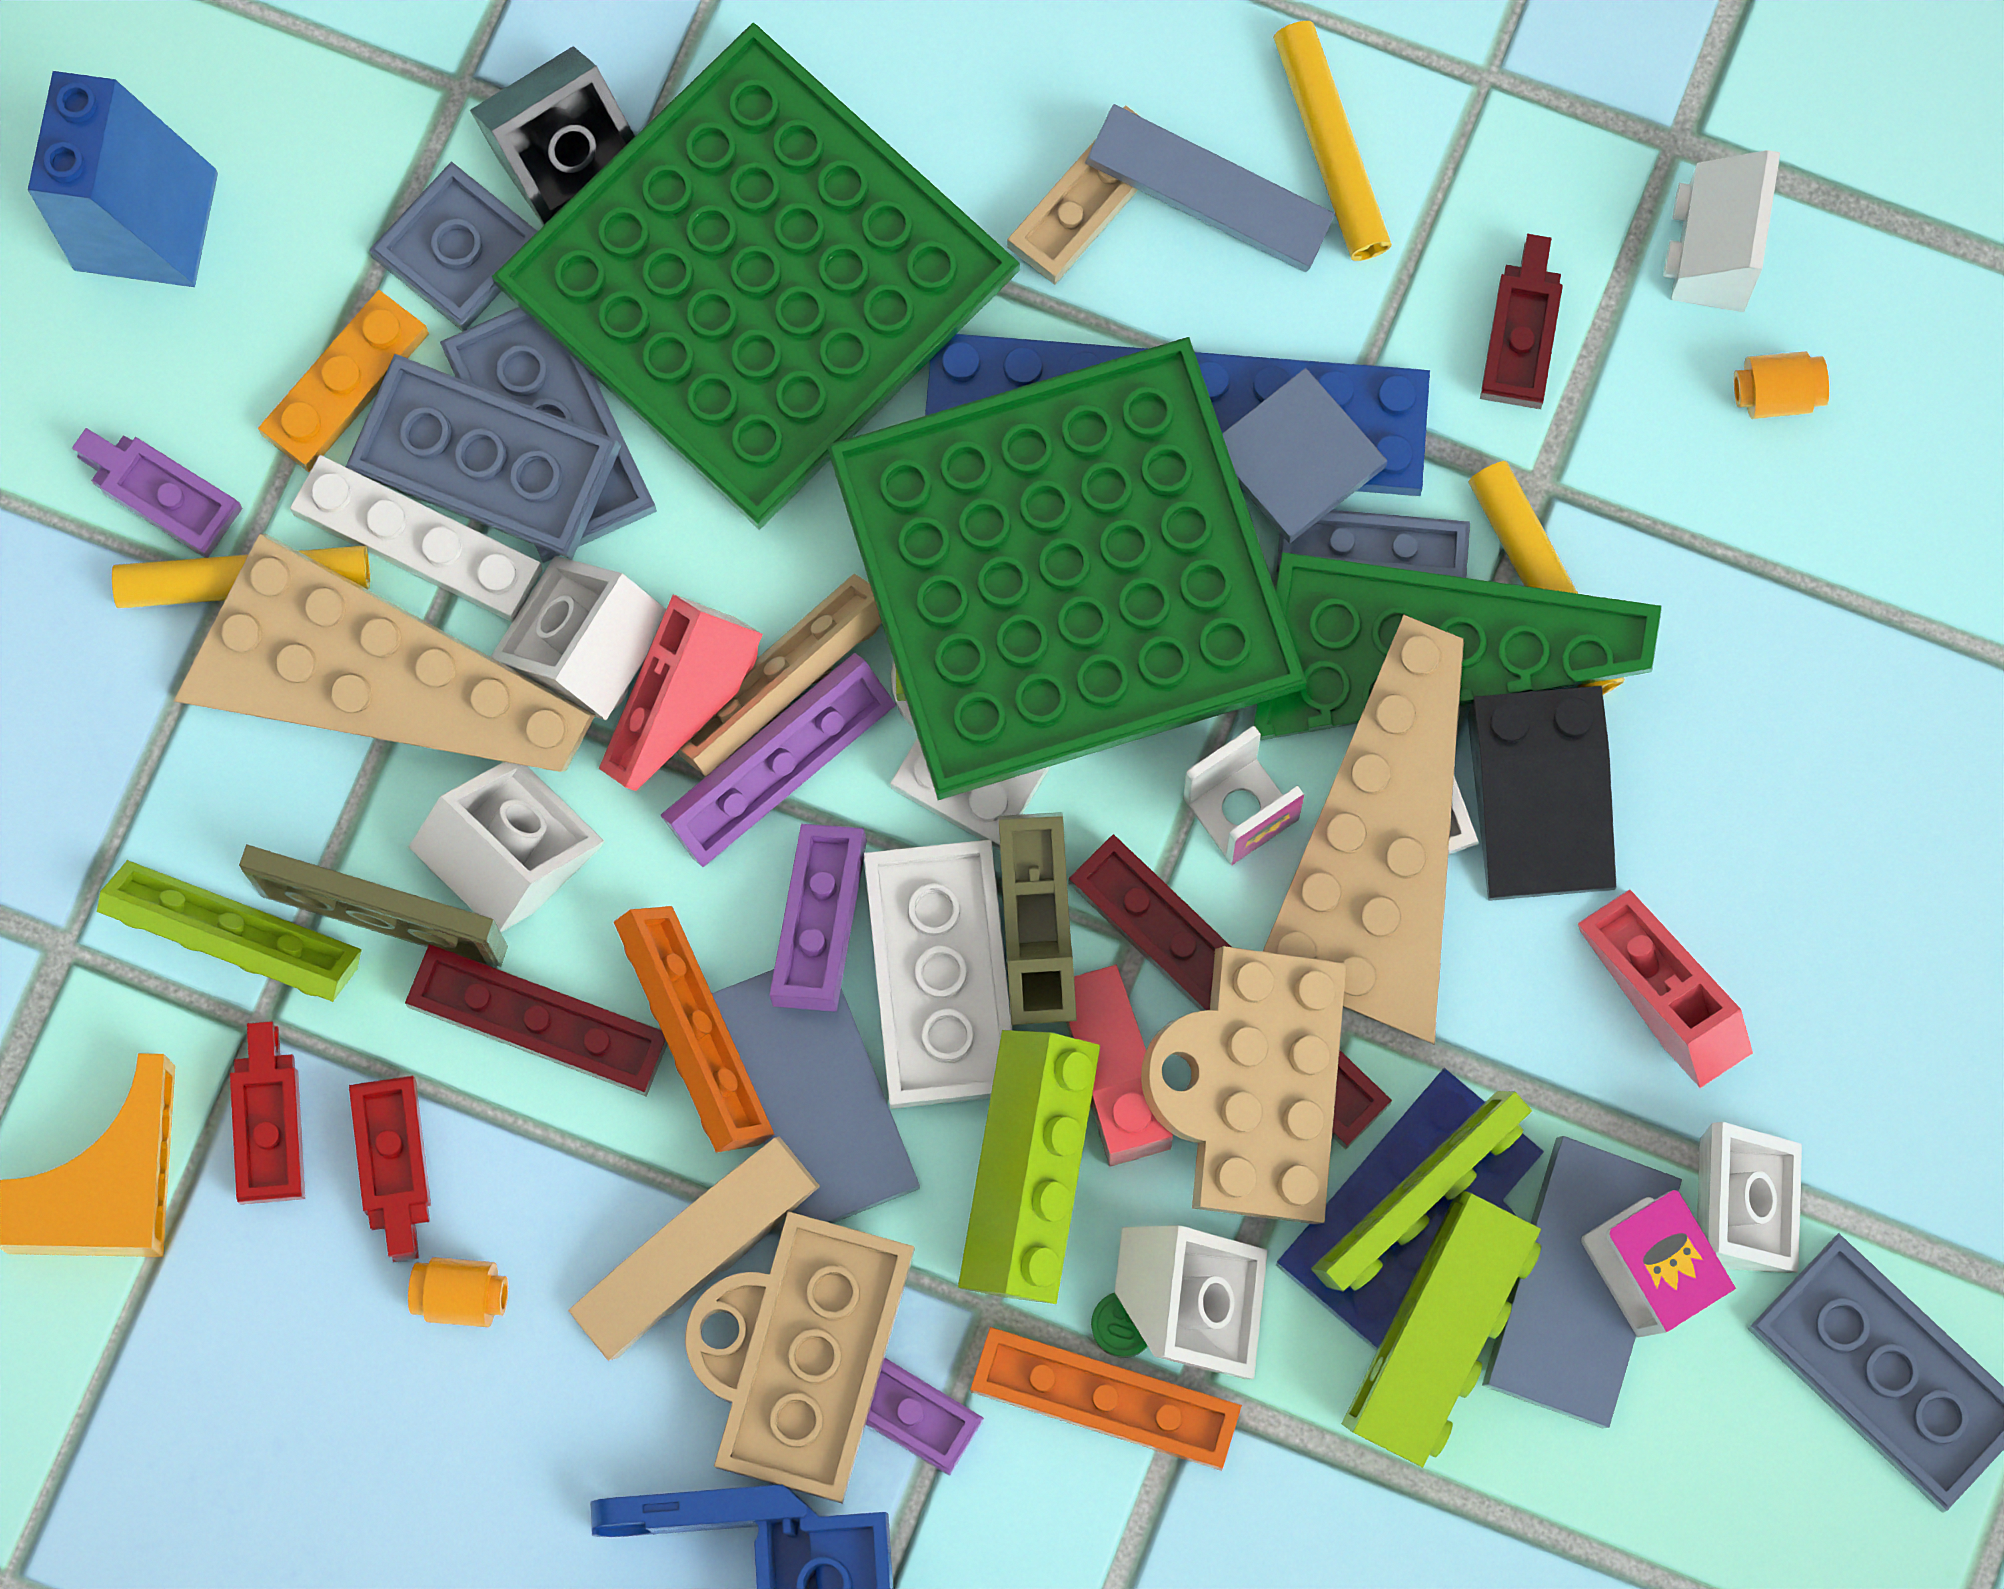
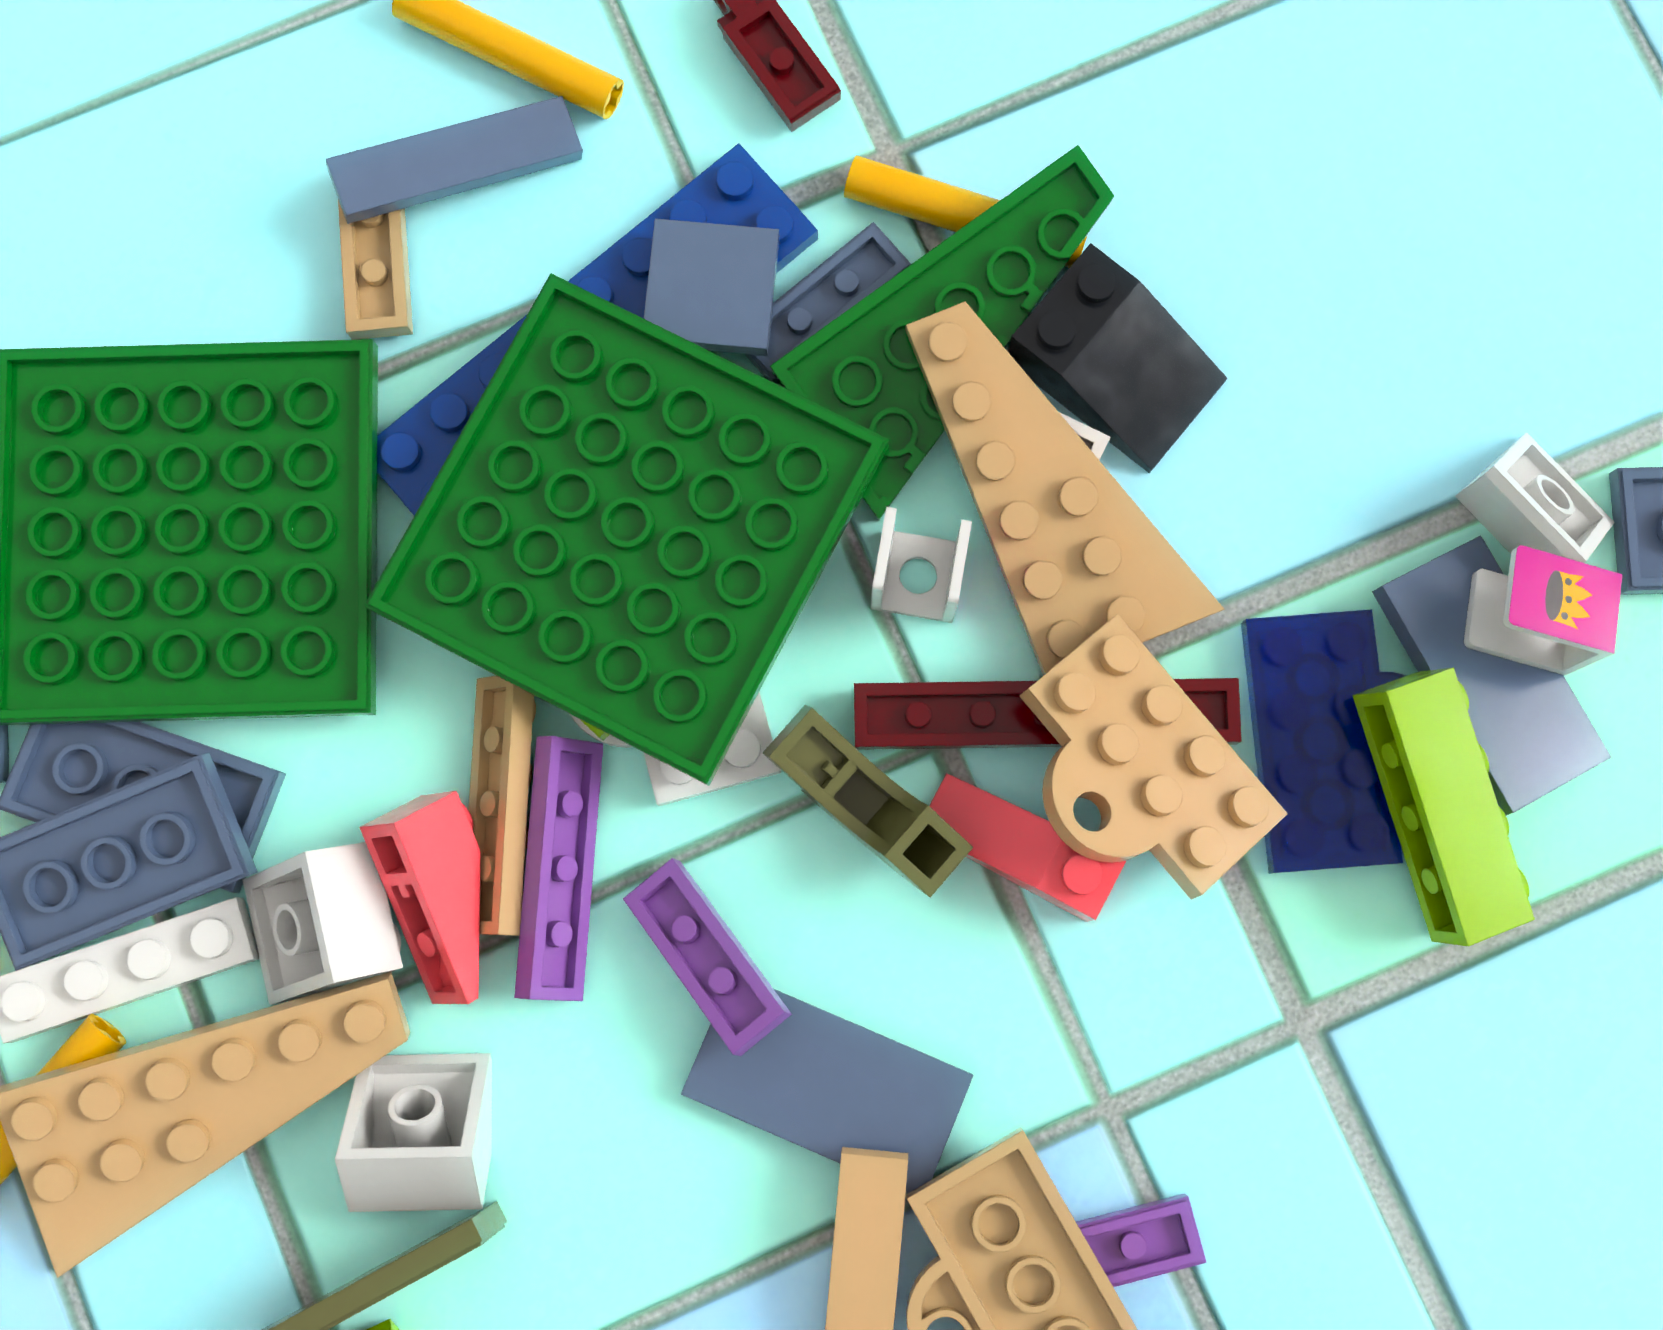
camera: 45 degrees left, 5 degrees up
dark red plate [405,944,668,1097] -> none
orange plate [614,906,775,1153] -> none
white plate [864,839,1012,1109] -> none
lime brick [958,1030,1100,1304] -> none
orange plate [970,1327,1242,1471] -> none
green piece [1091,1292,1148,1358] -> none
white slope [1115,1225,1268,1379] -> none
lime plate [1311,1091,1532,1291] -> none
coral slope [1578,889,1753,1088] -> none

